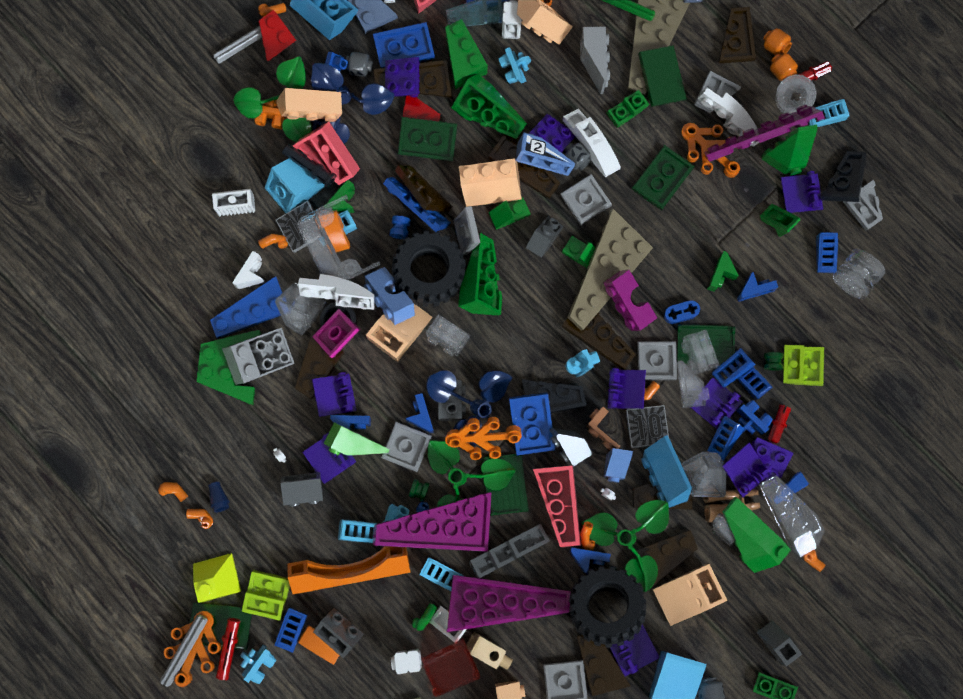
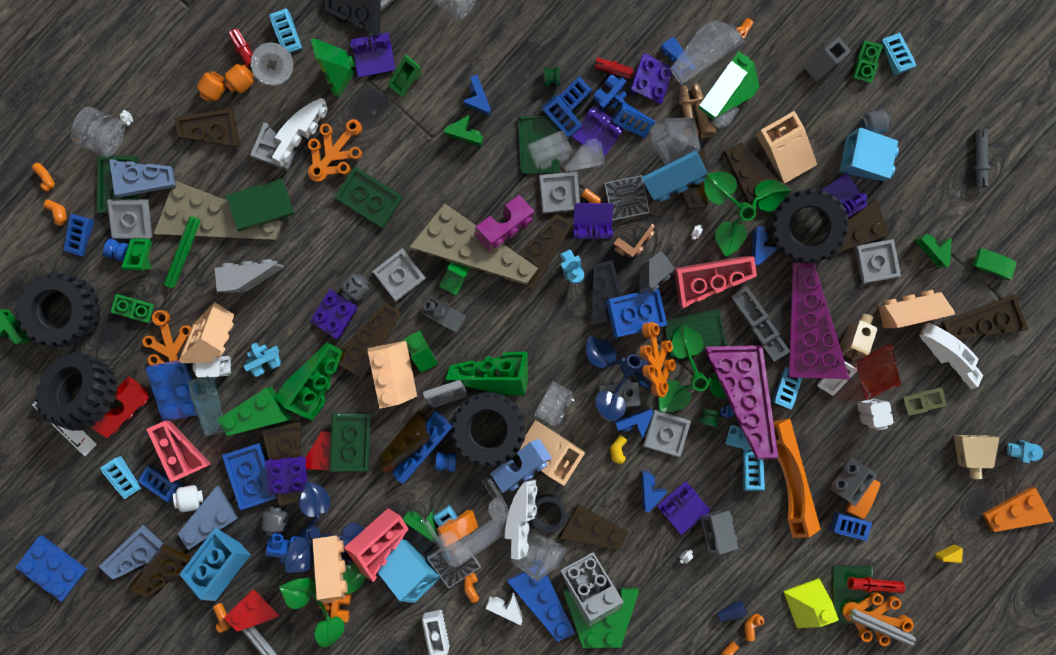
camera: 90 degrees left, 10 degrees up
medium azure hips [240,644,276,684] -> none
lime slope [242,570,290,621] -> none
black pin [282,144,337,189] -> none
dark pink slope [312,309,361,358] -> none
dark purple hinge [312,372,357,417] -> none
slope [324,422,390,456] -> none
green arm [412,603,437,631] -> none
medium blue slope [515,133,575,176] -> none
white slope [563,108,621,177] -> none
orange arm [580,521,595,551] -> none
medium blue slope [603,448,633,483] -> none
green slope [606,90,649,128] -> none
blue beam [664,301,700,324] -> none
magenta wing [704,104,825,162] -> none
dark purple hinge [722,443,772,498] -> none
lime slope [783,345,824,386] -> none
blue slope [816,233,838,273] -> none
none -> yellow arm [610,435,627,464]

